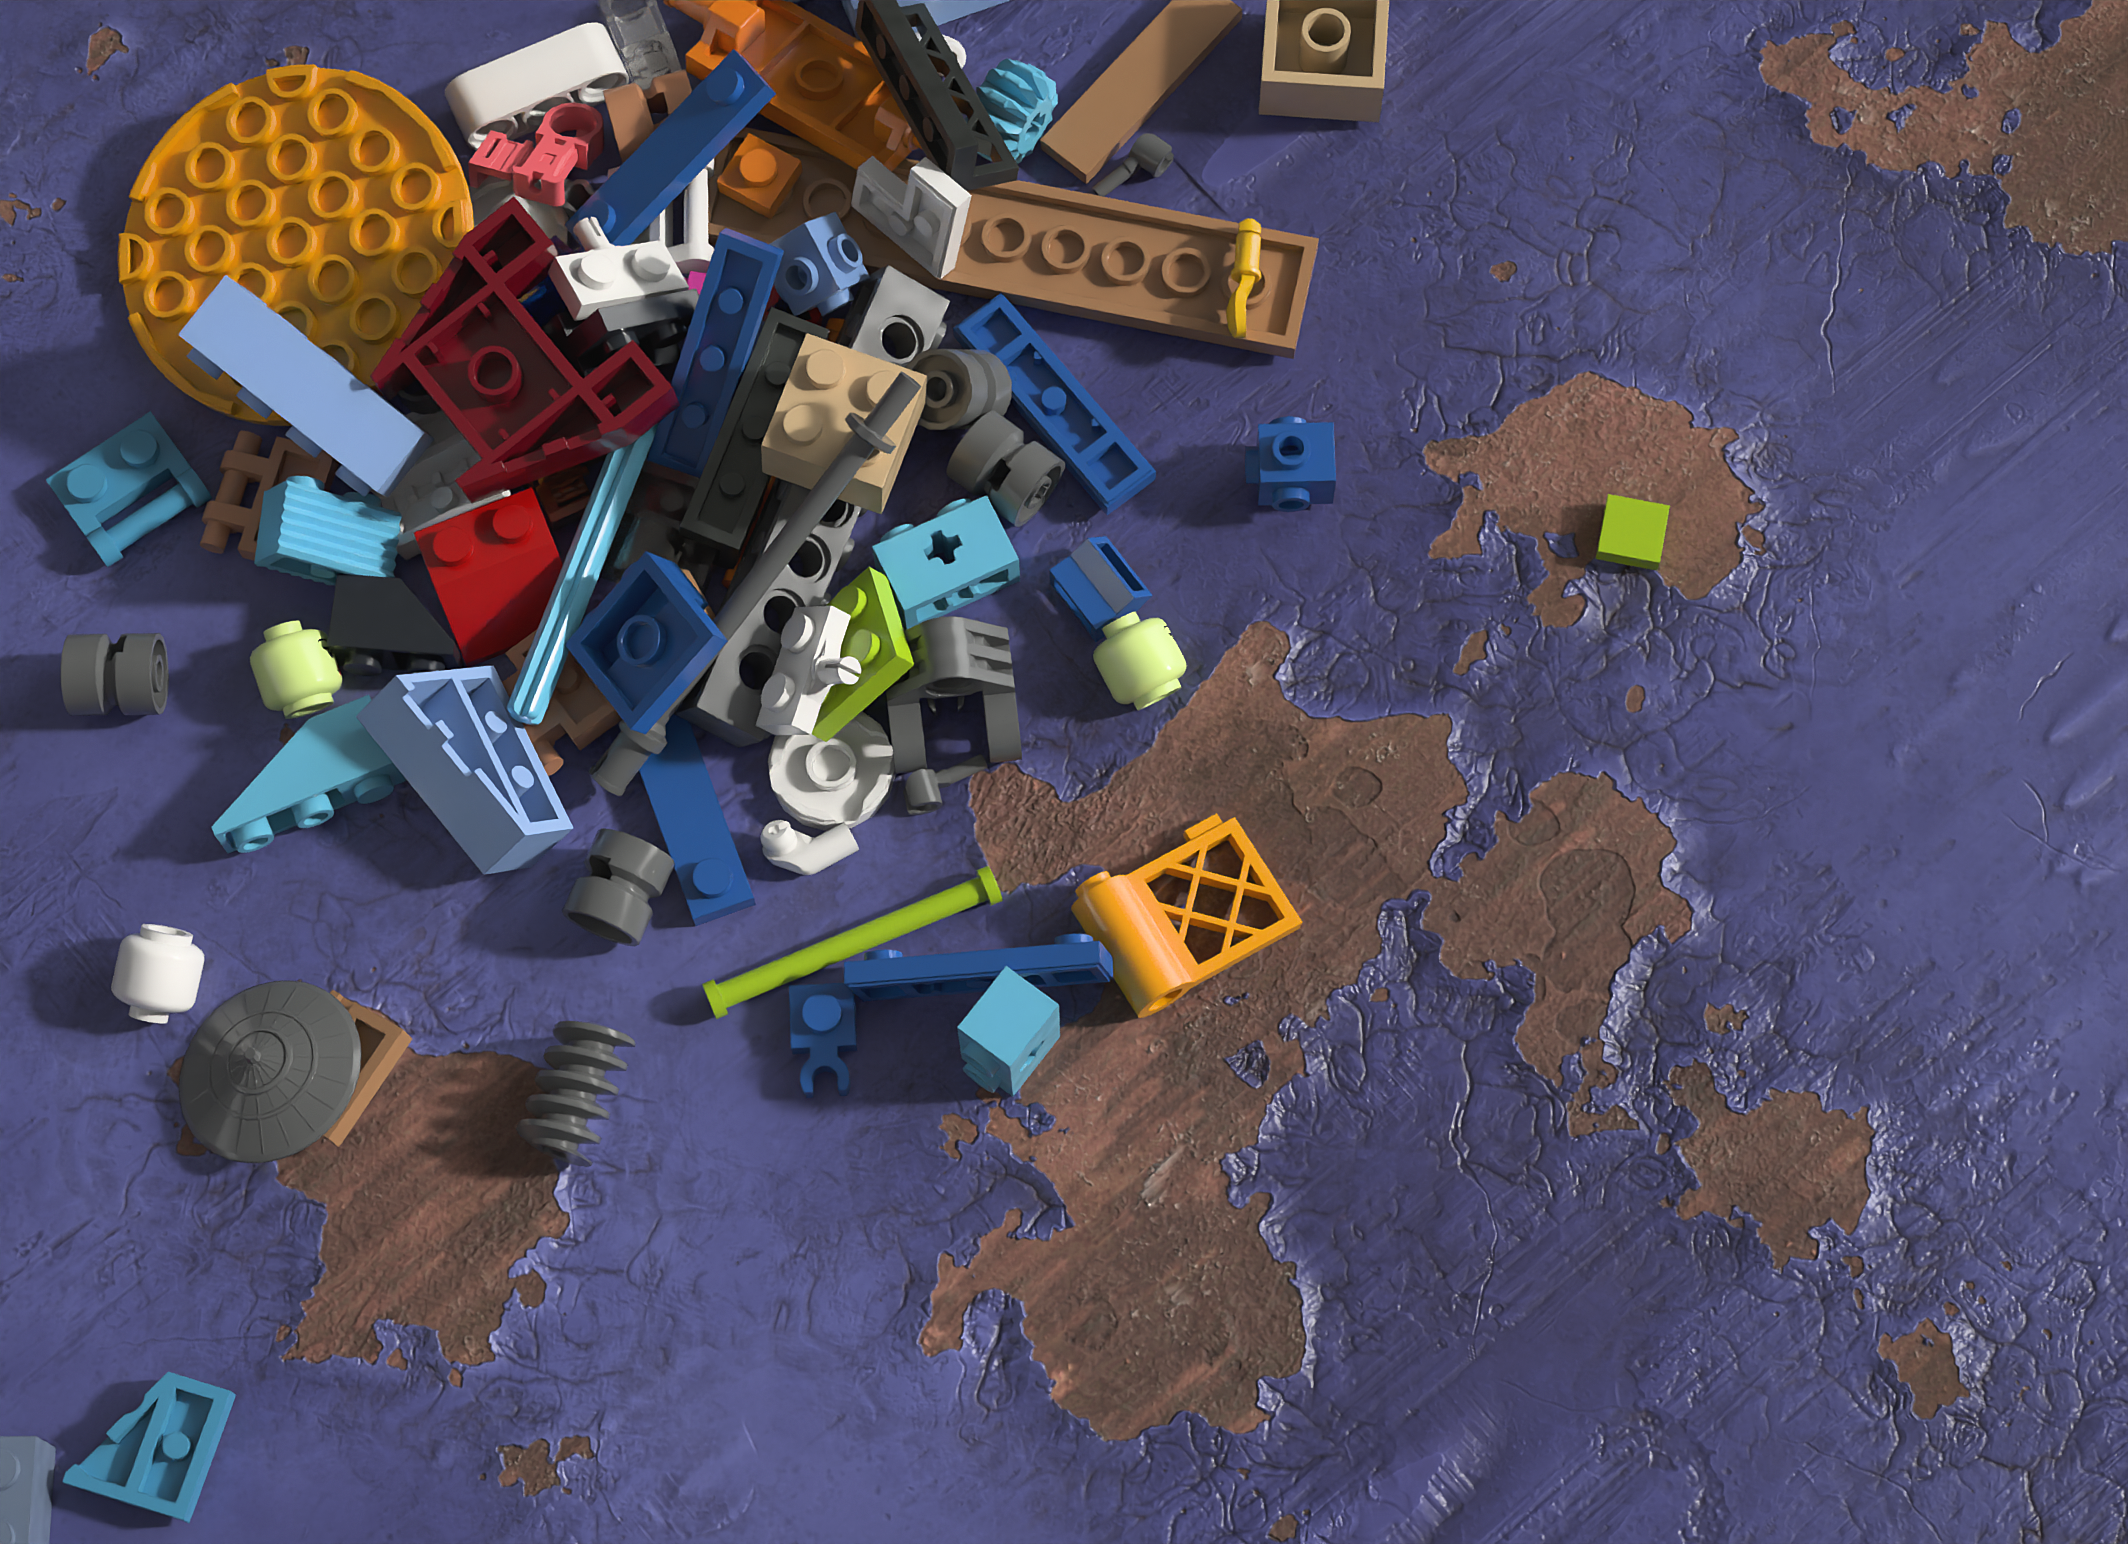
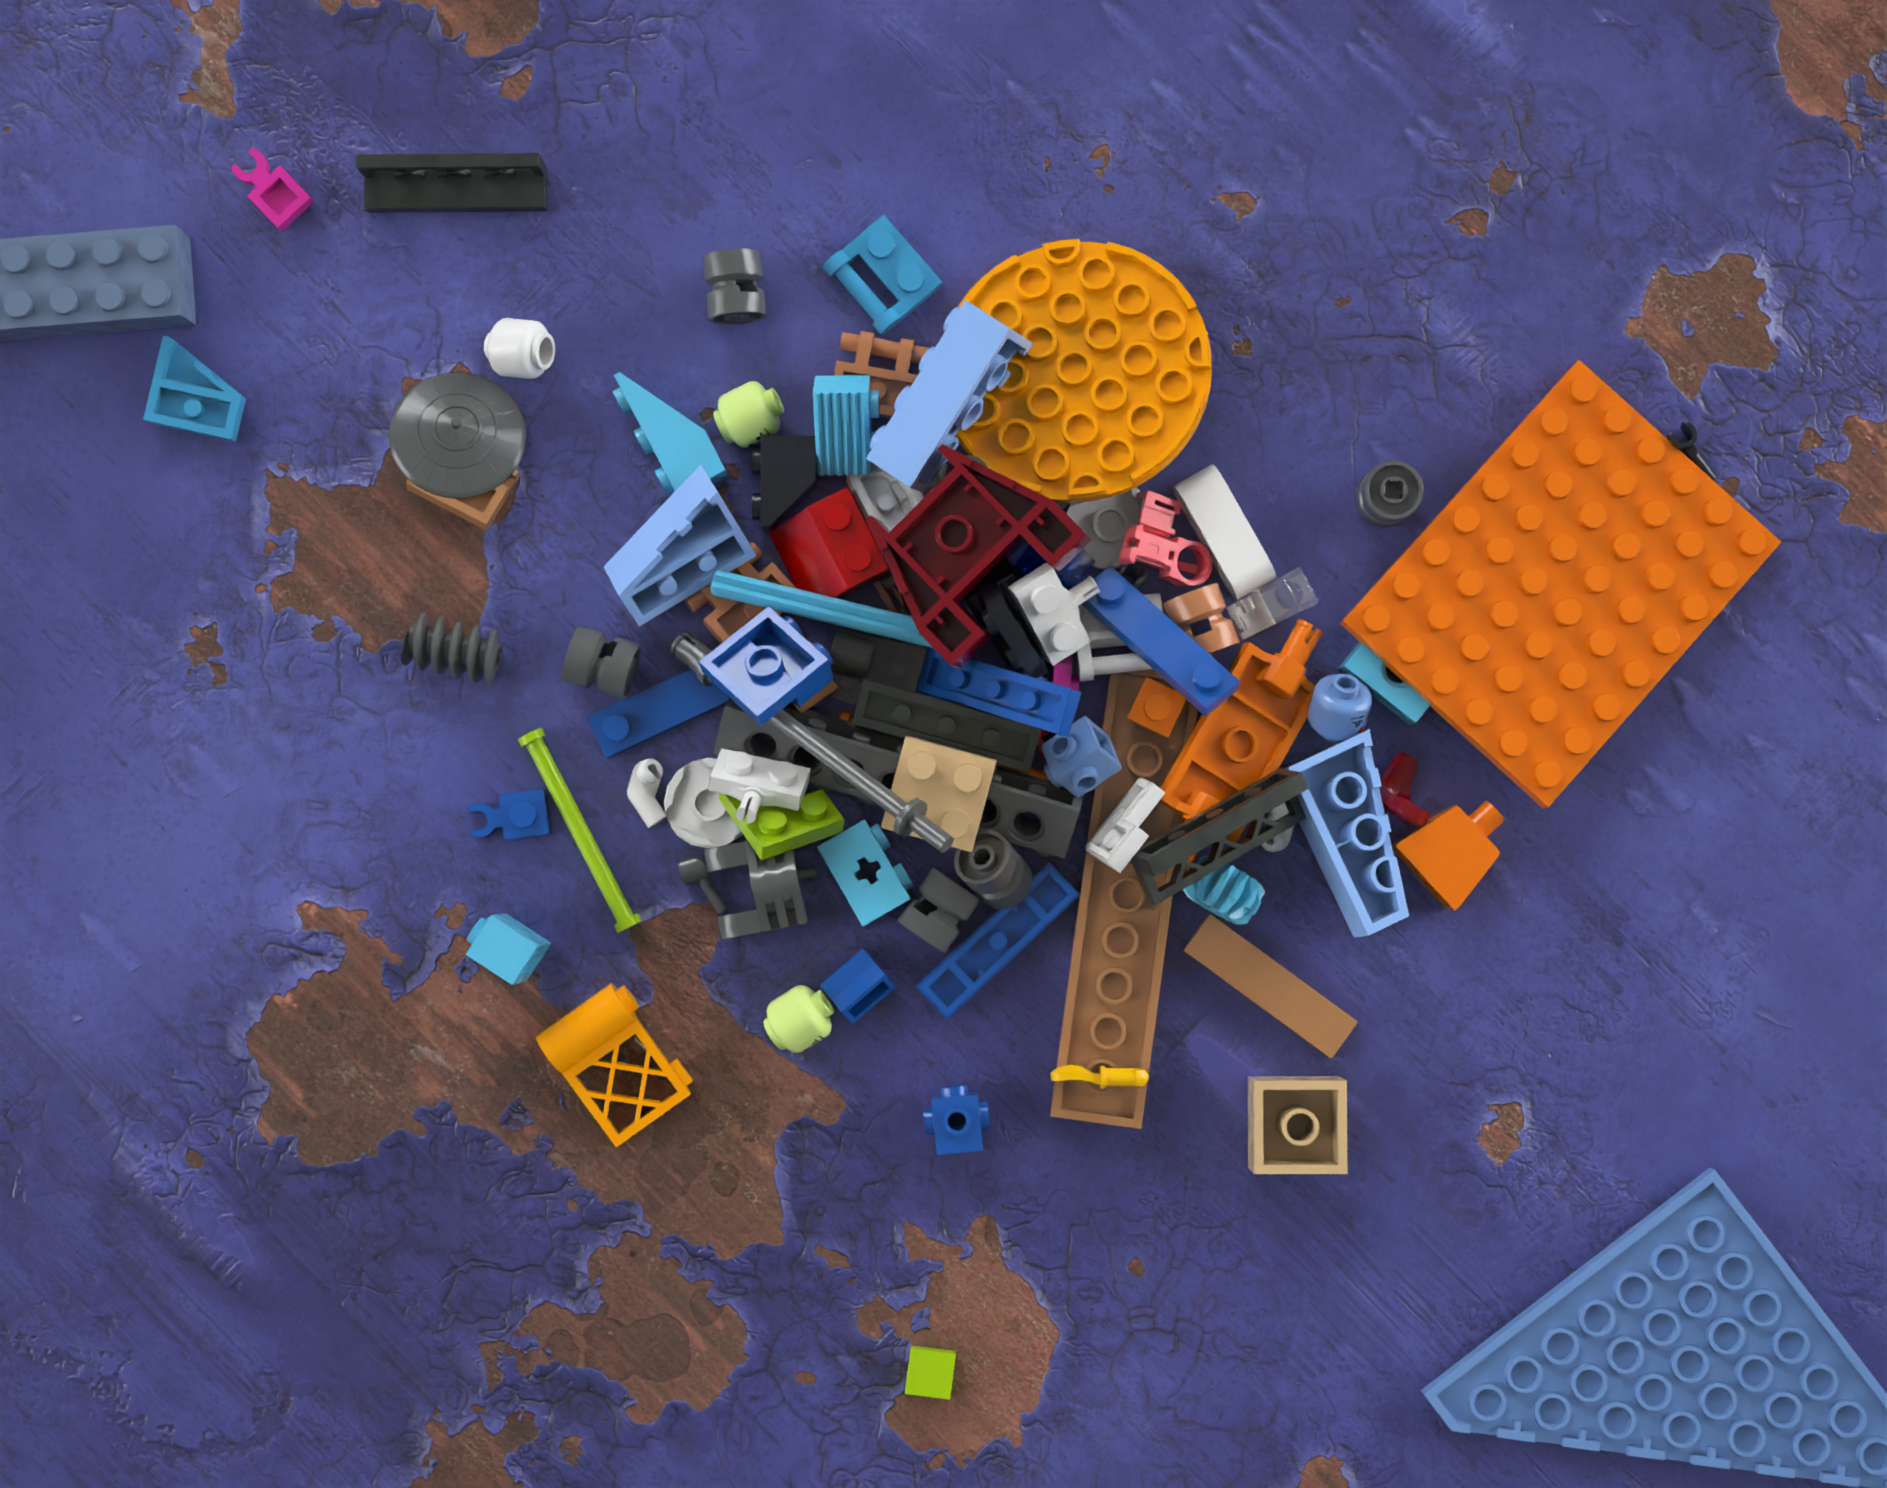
camera: 85 degrees right, 15 degrees up
blue plate [844,934,1113,1002] -> none
dark grey hand [1092,133,1174,197] -> none

